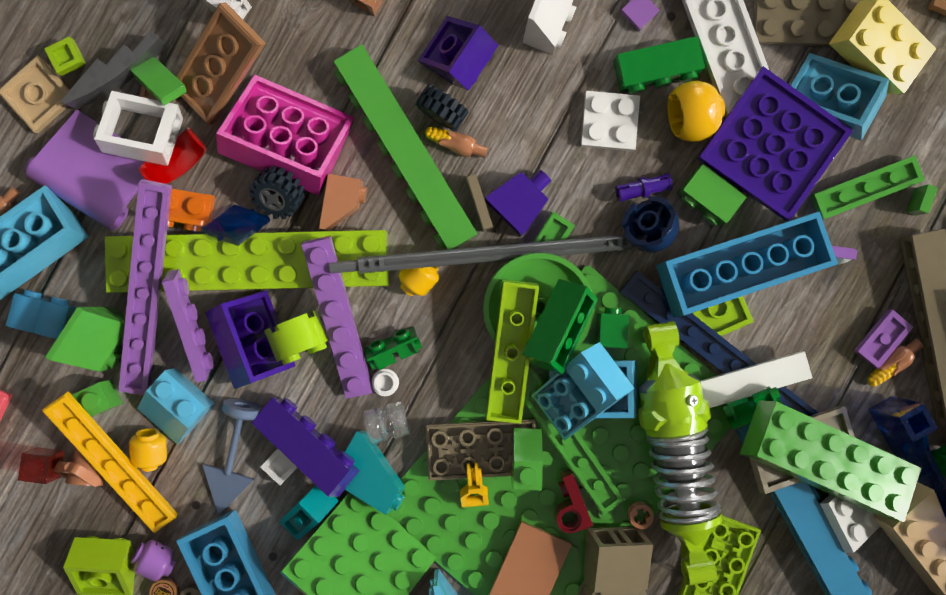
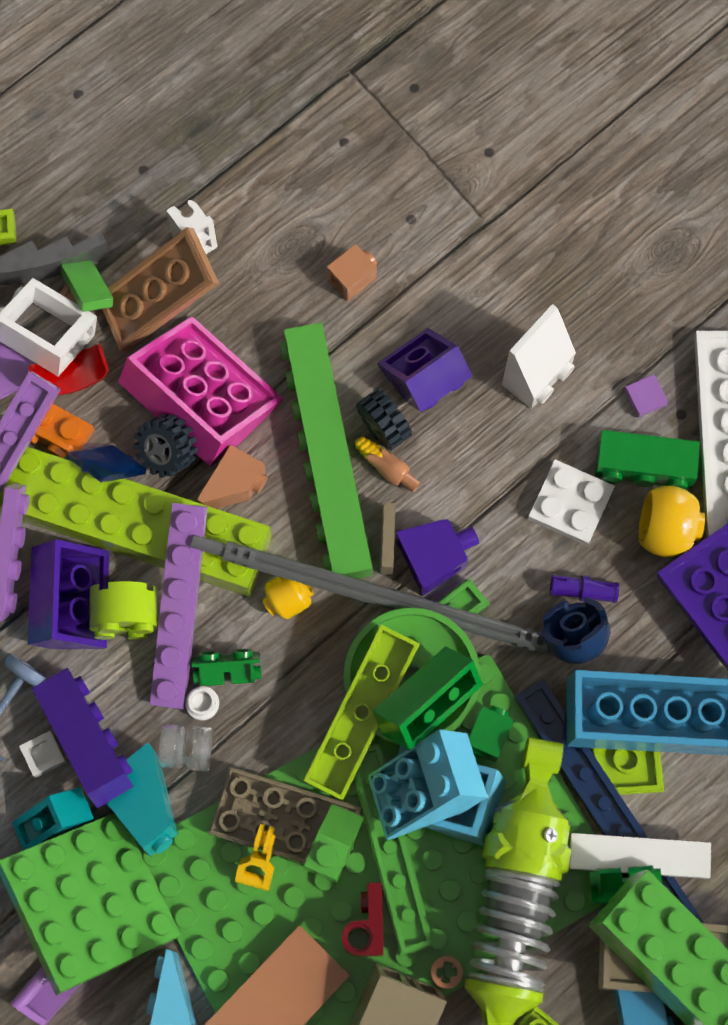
camera: 20 degrees right, 15 degrees down
bright green brick [677,164,747,226] -> none

